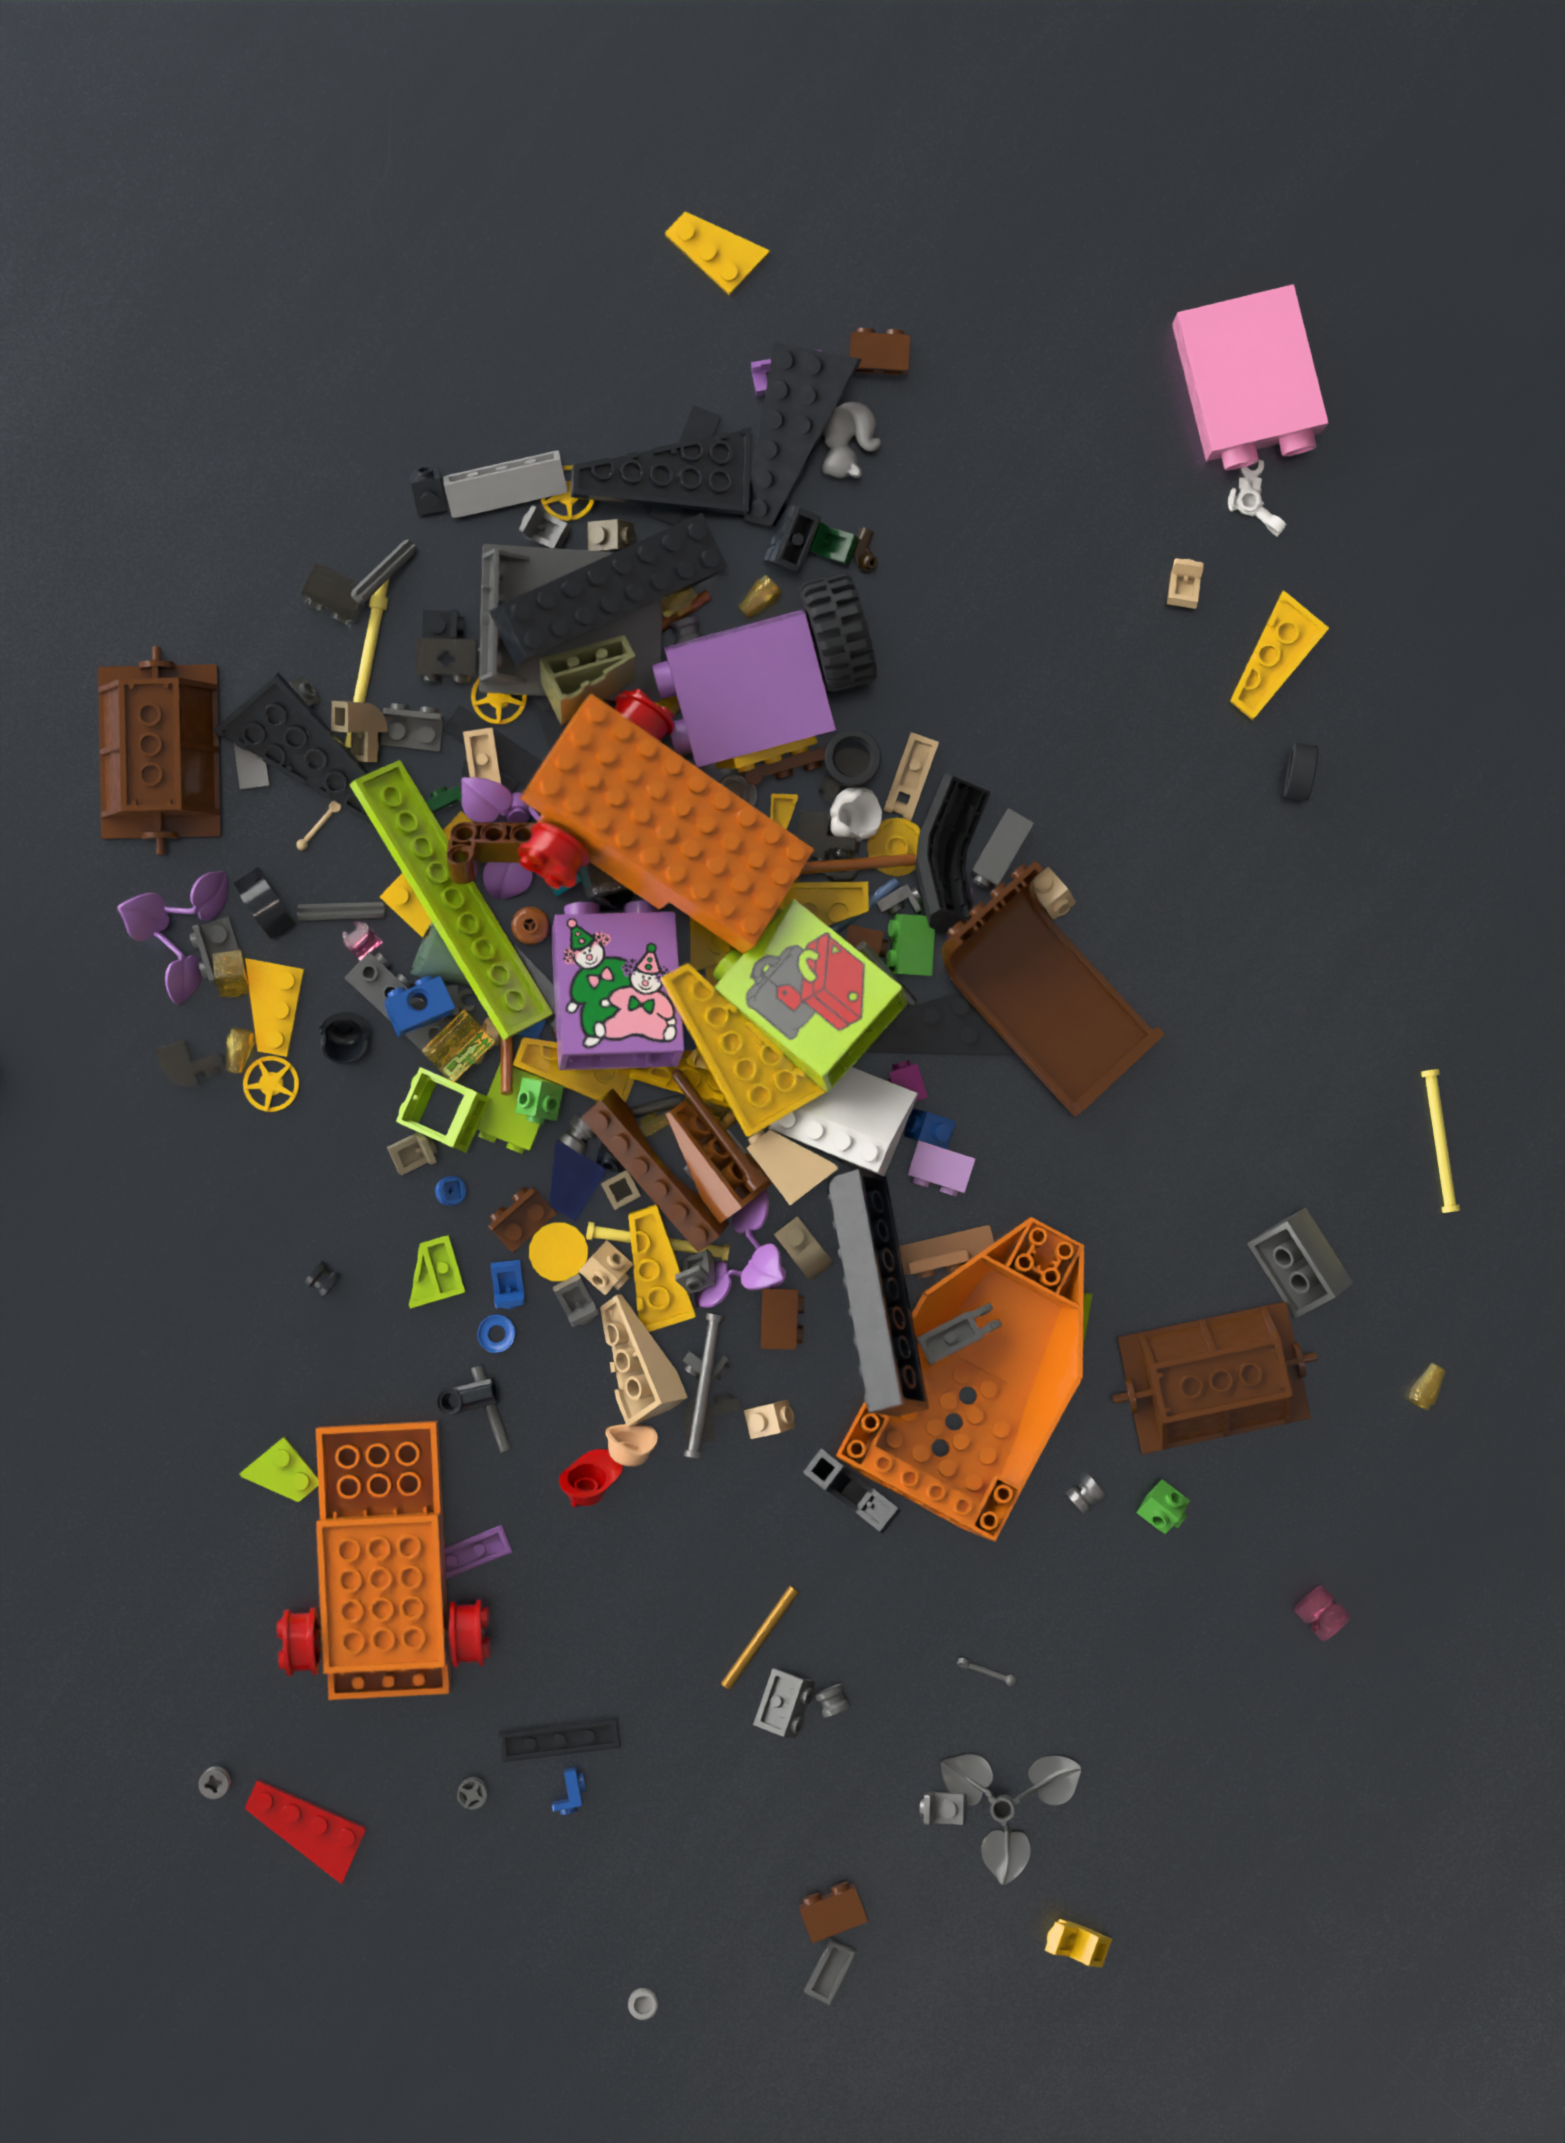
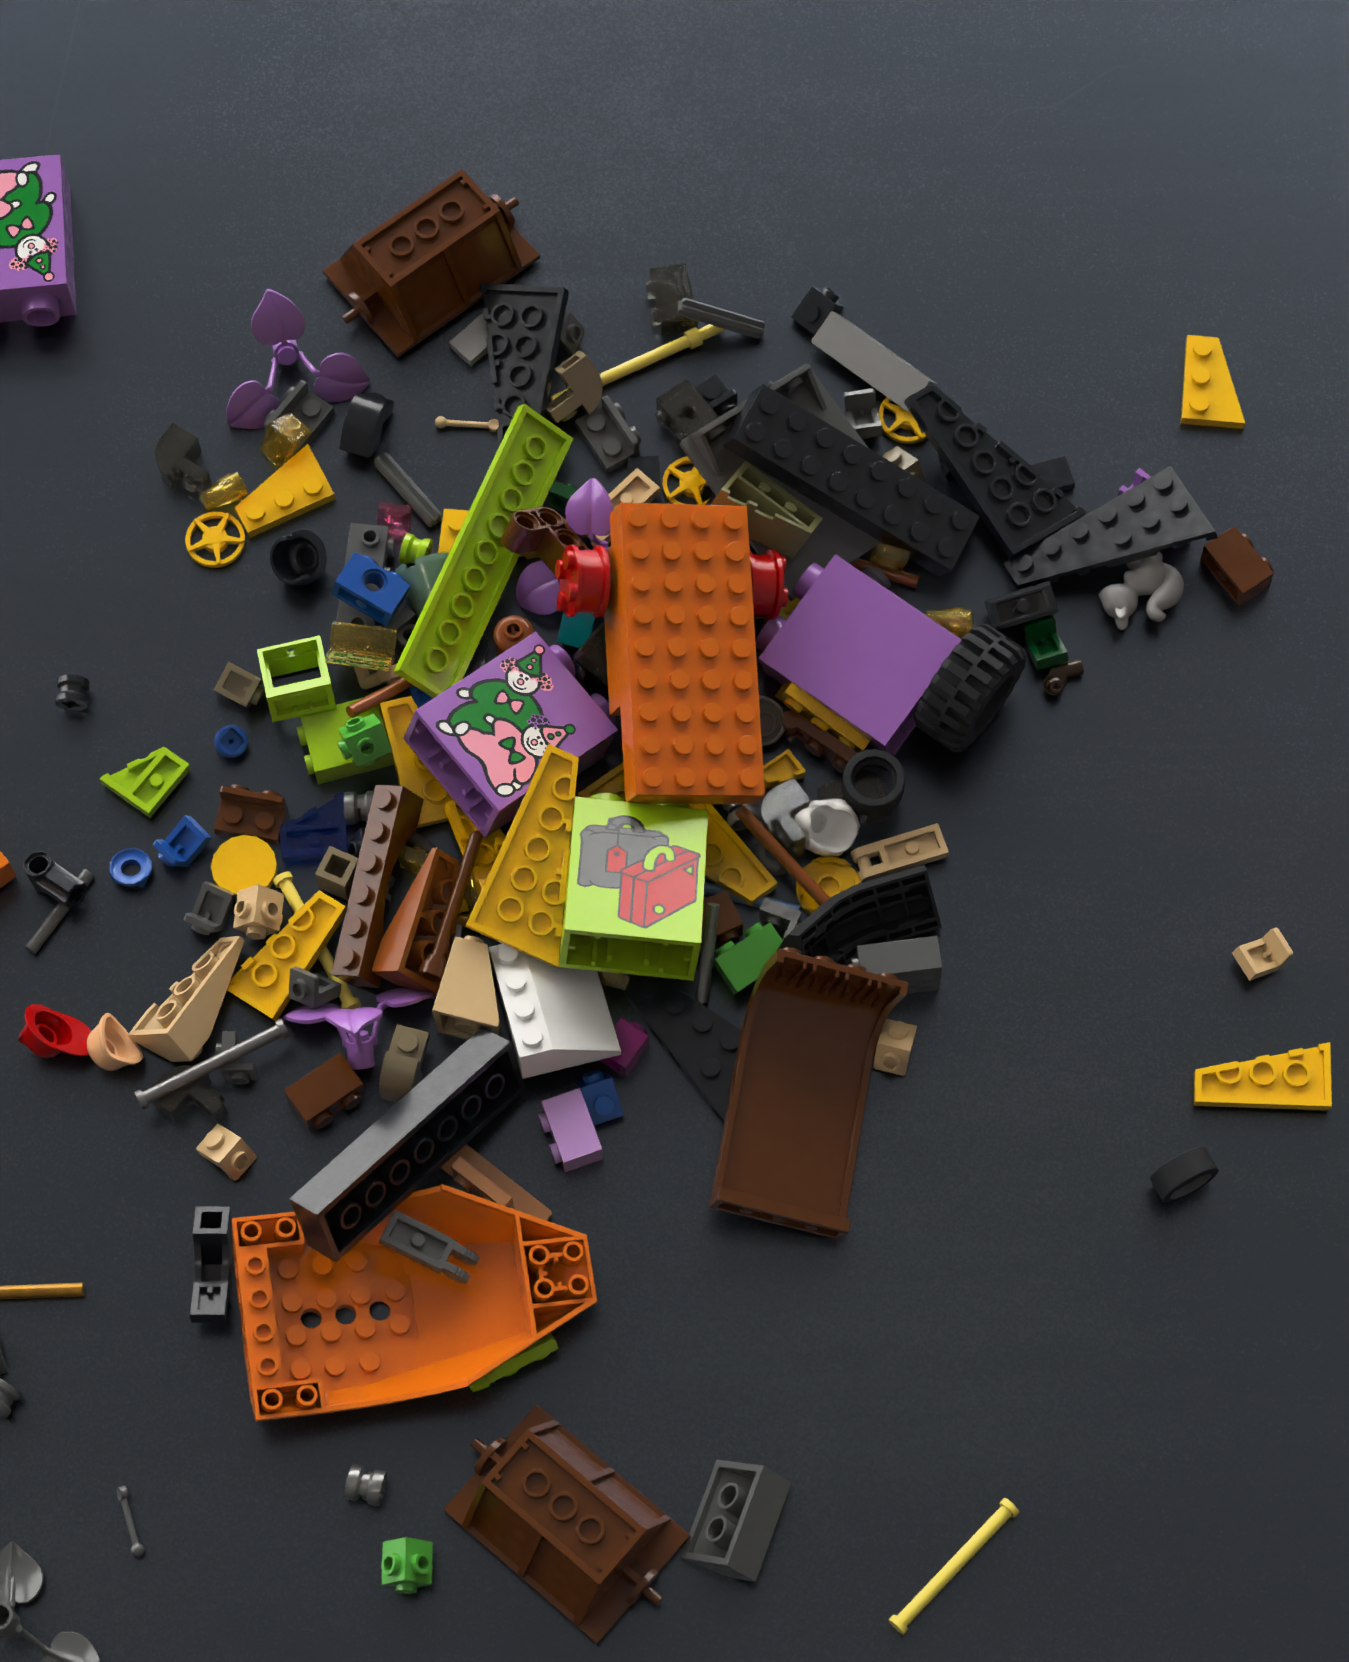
camera: 60 degrees right, 20 degrees down
none -> lime wheel [399,533,433,565]

